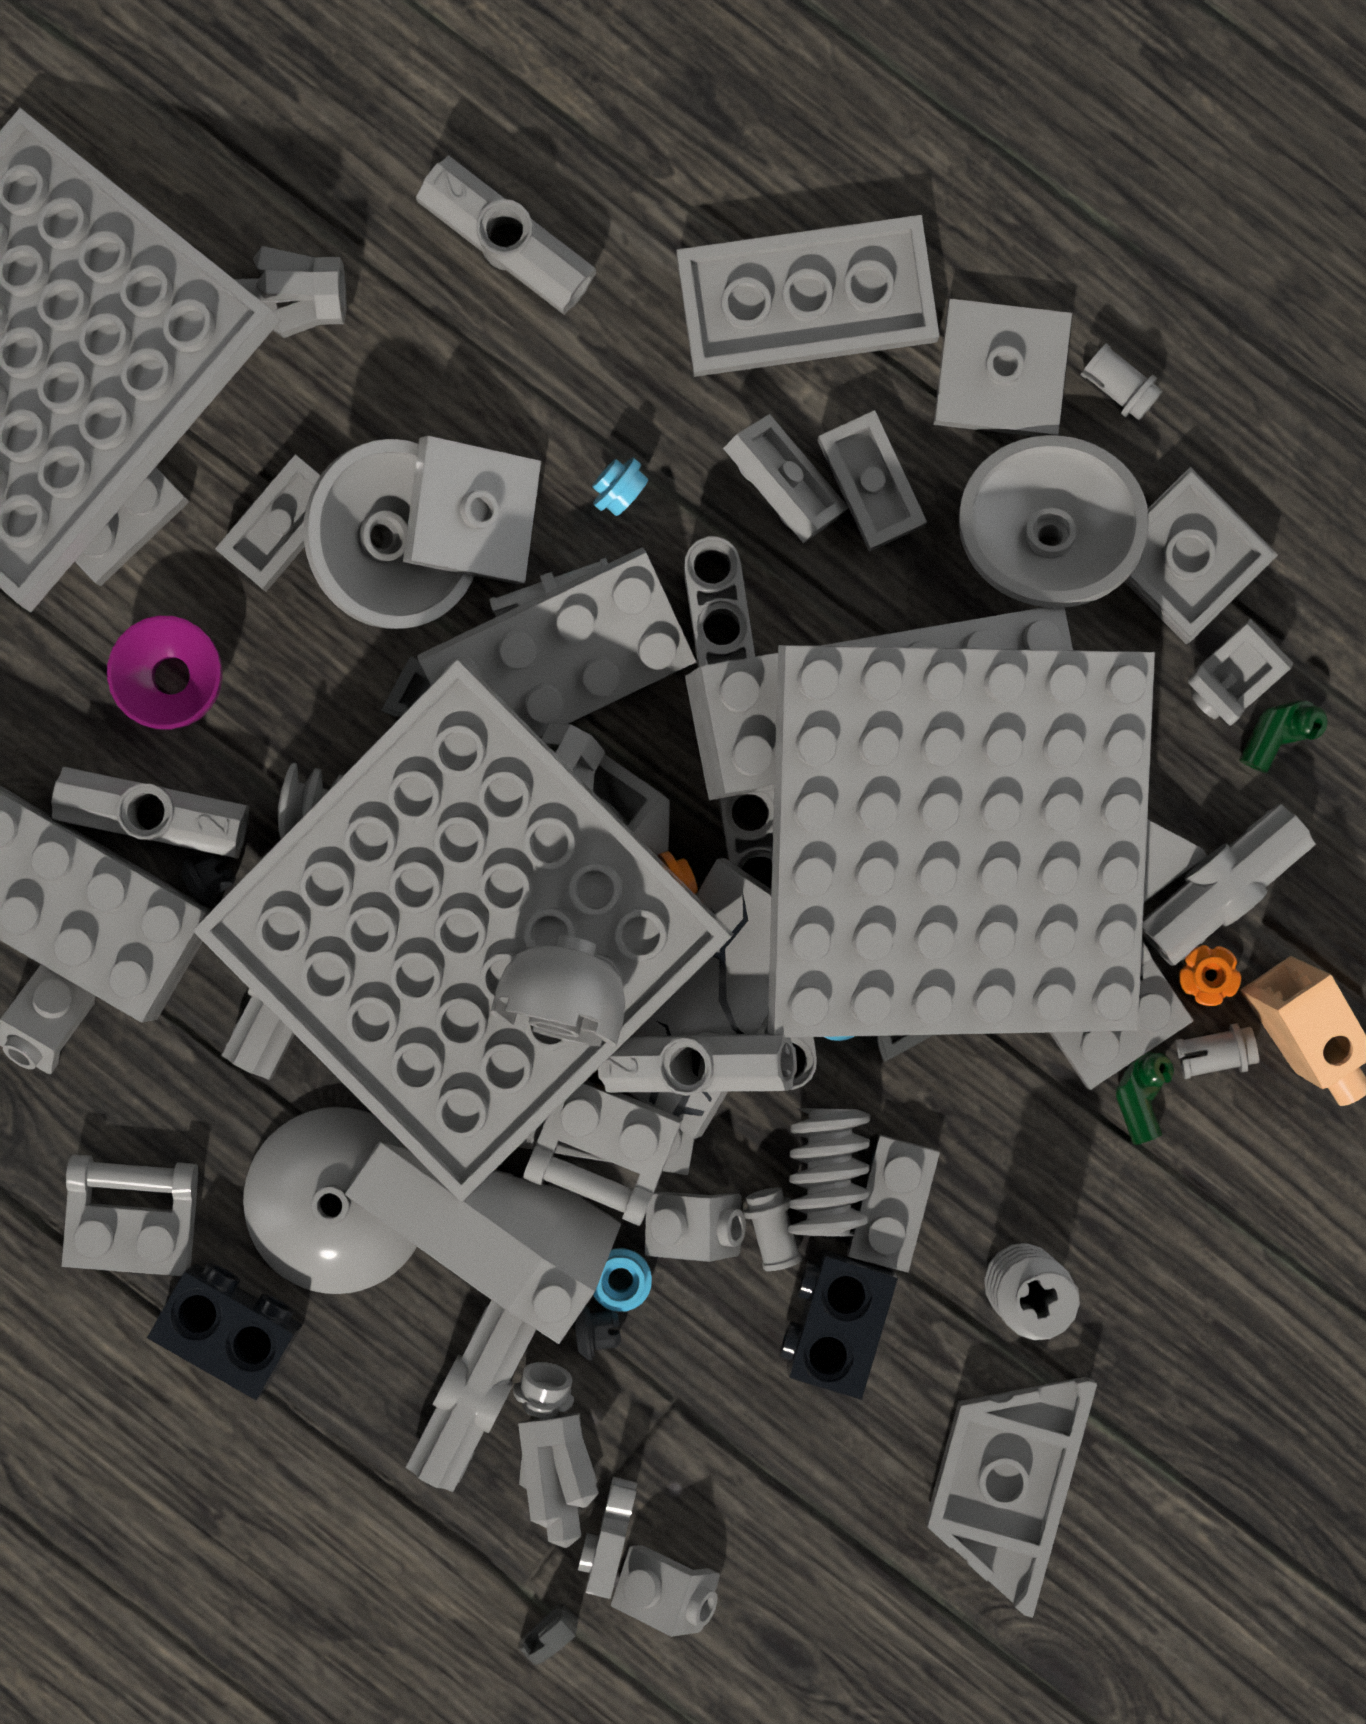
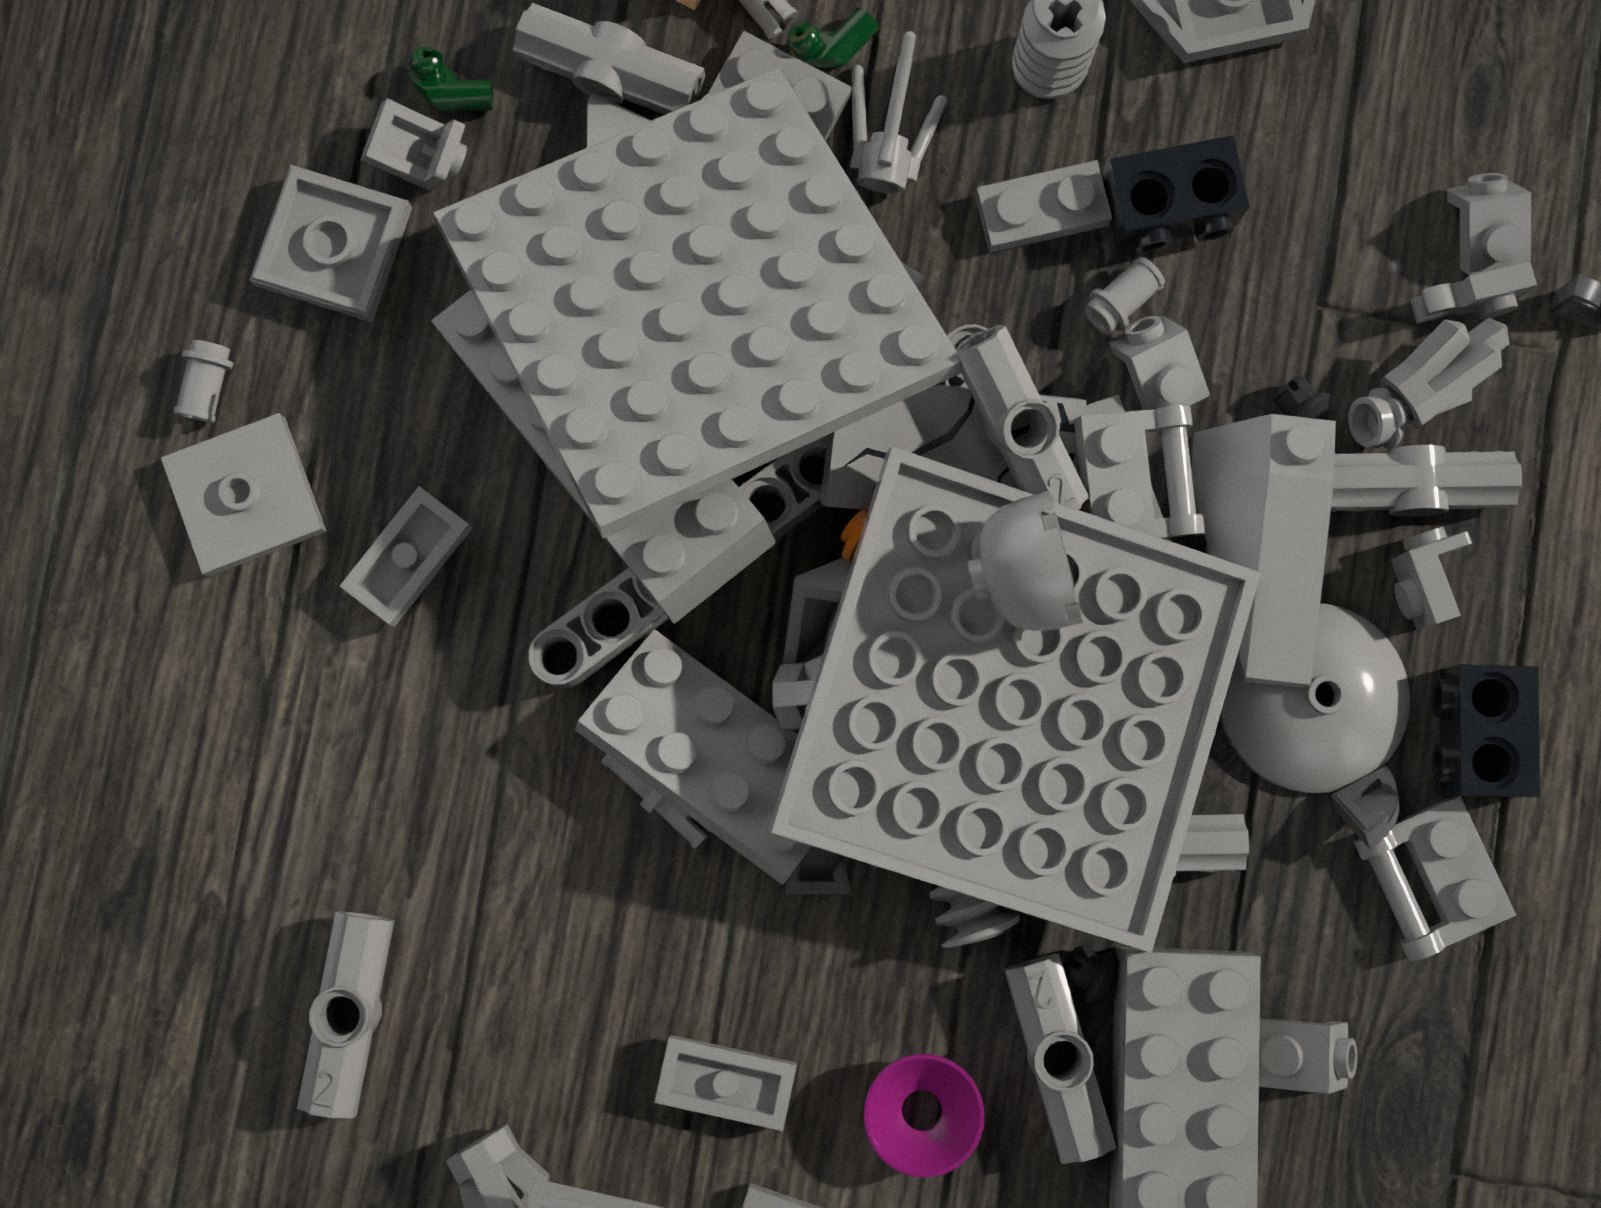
camera: 115 degrees left, 5 degrees down
light grey dish [303,439,474,629] -> none
light grey plate [403,436,541,584] -> none
medium azure plate [592,457,648,516] -> none
medium azure plate [593,1248,652,1312] -> none
light grey plate [676,215,940,377] -> none
light grey plate [723,414,849,543] -> none
light grey piece [788,1108,870,1236] -> none
light grey dish [959,435,1149,608] -> none
orange plate [1179,945,1241,1006] -> none
none -> light grey plant [850,31,947,194]
none -> dark grey tile [1330,765,1400,849]
none -> light grey bracket [1390,527,1472,630]

